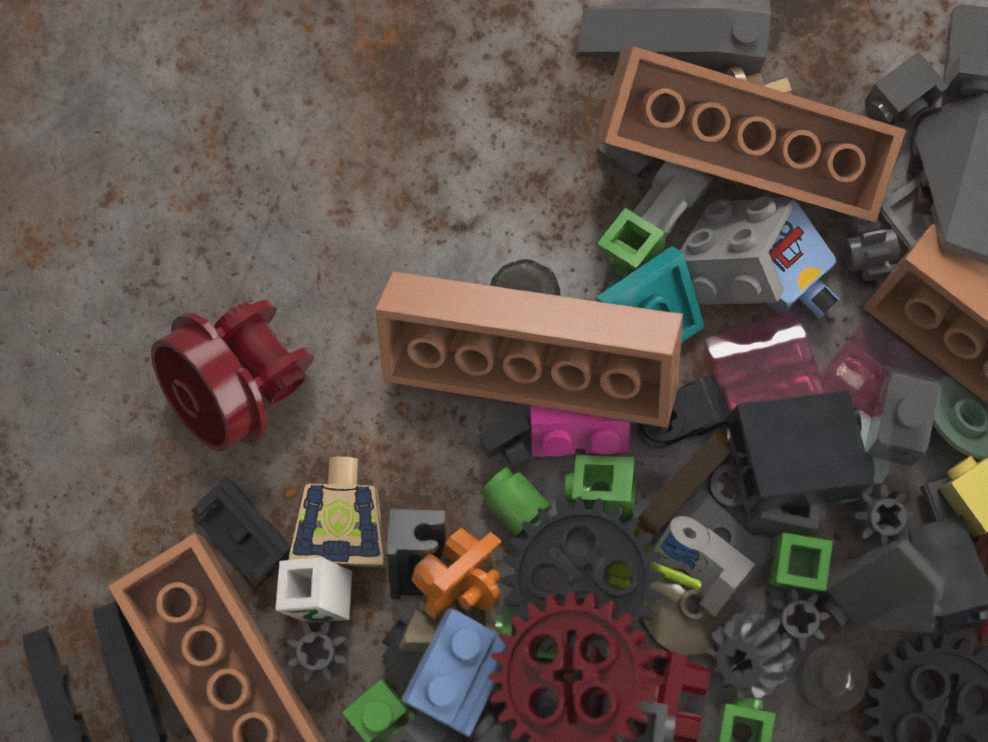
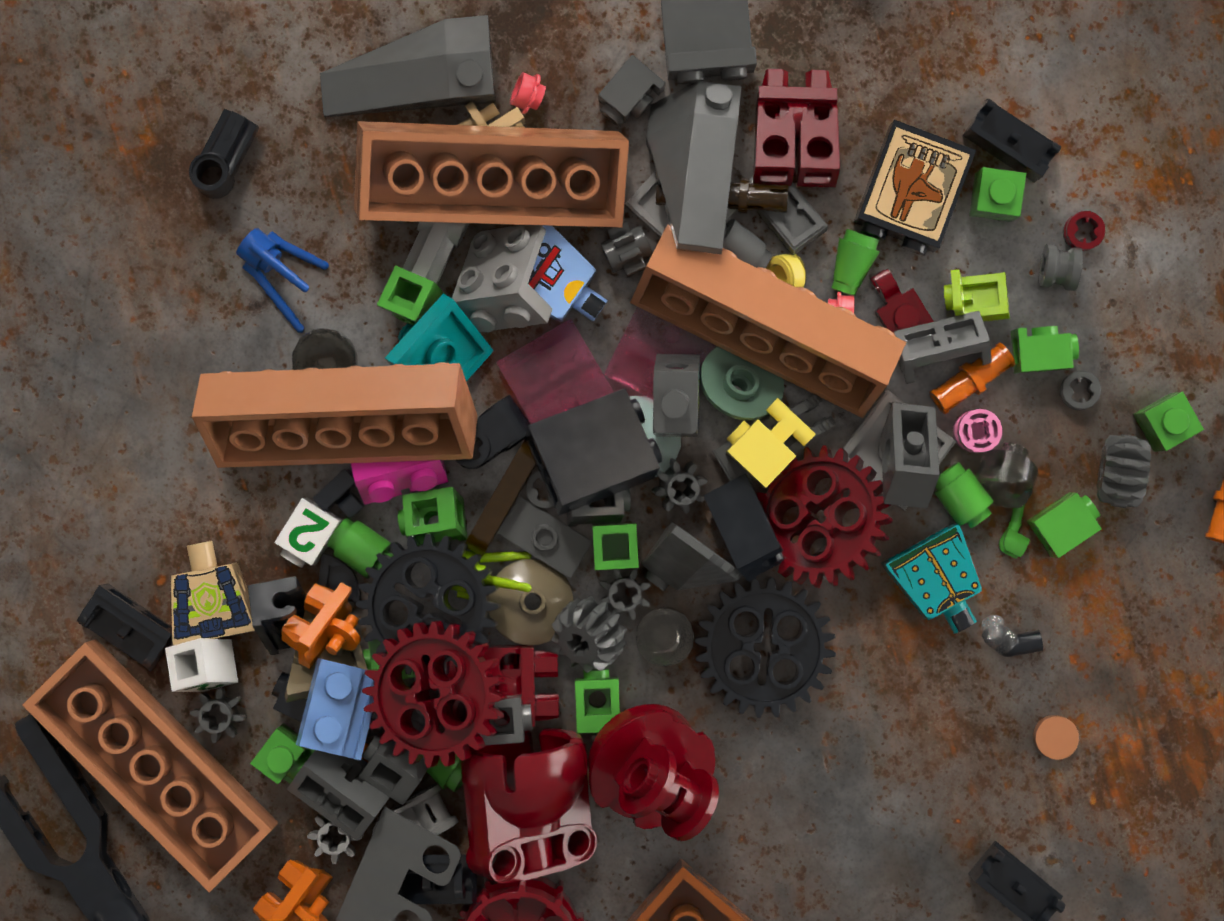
camera: 15 degrees left, 10 degrees up
dark red piece [151,299,314,451] -> none
light grey leg [653,516,755,616] -> none
none -> black piece [189,109,259,199]
none -> blue plant [236,228,329,333]
none -> white brick [274,497,343,568]
none -> black tile [318,553,361,602]
none -> coral plate [510,72,546,114]

